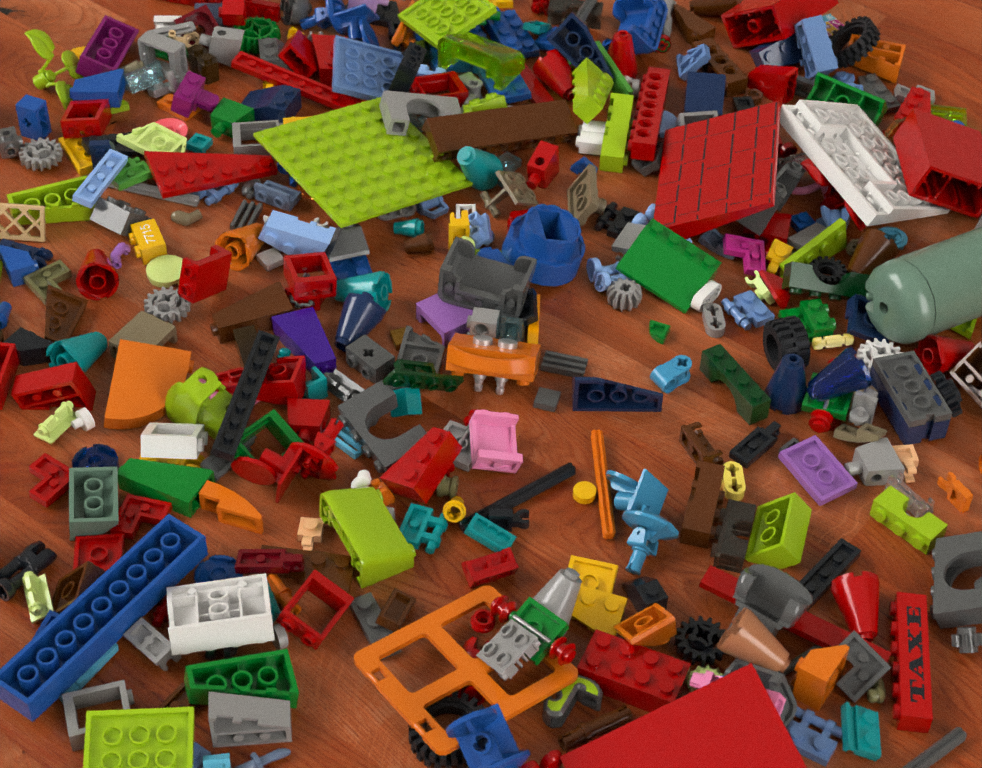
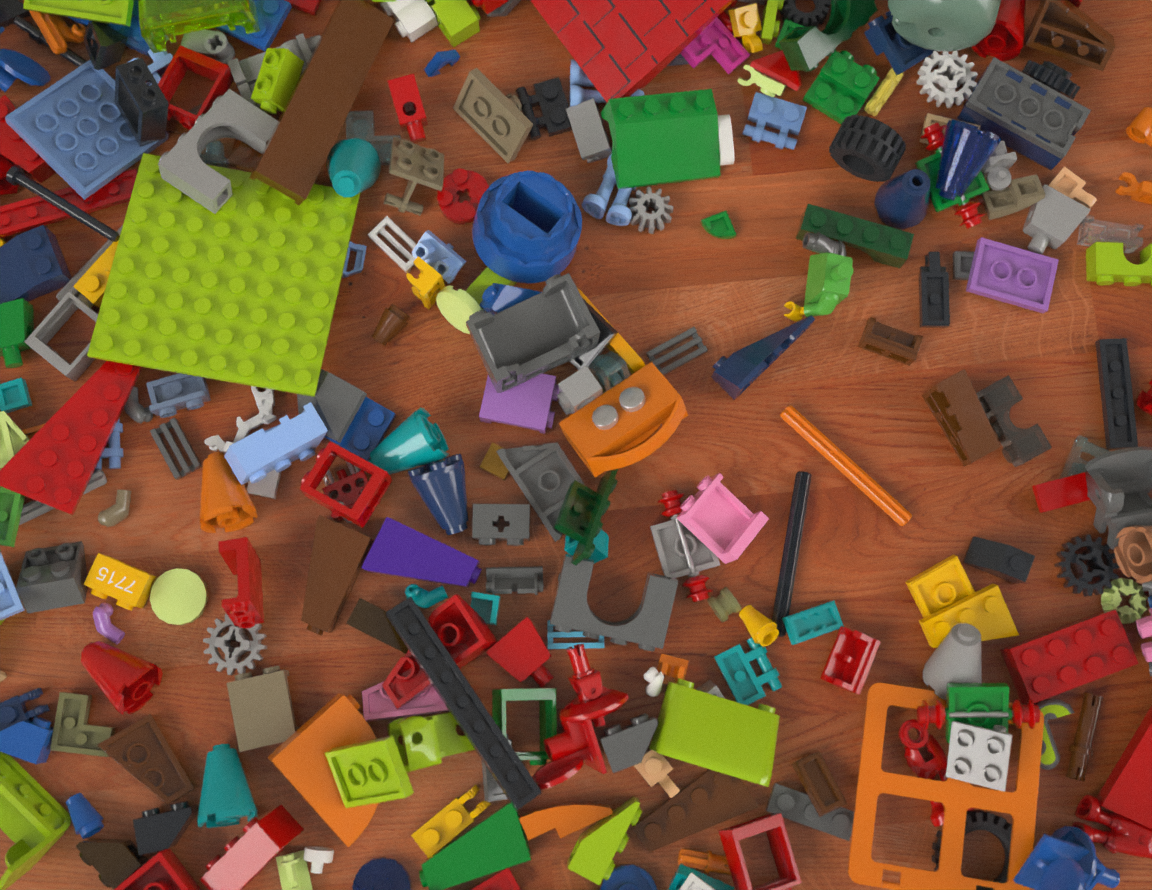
camera: 45 degrees left, 35 degrees up
white window [140,422,208,459] -> none
dark red hinge [234,549,305,574] -> none
red wedge [380,427,462,504] -> none
teal cone [393,218,425,237] -> none
black plate [489,508,529,532] -> none
dark grey tile [533,387,561,412] -> none
yellow tile [573,481,597,504] -> none
dark azure piece [606,469,679,575] -> none
orange slope [613,602,677,646] -> none
dark azure piece [650,355,692,393] -> none
light grey beam [702,303,726,338] -> none
light yellow beam [722,461,746,502] -> none
lime slope [745,492,812,569] -> none
none -> black bar [6,165,120,242]
none -> lime plate [325,736,414,808]
none -> lime slope [567,796,642,885]
none -> dark grey slope [599,713,658,773]
none -> bright green torso [784,232,853,322]

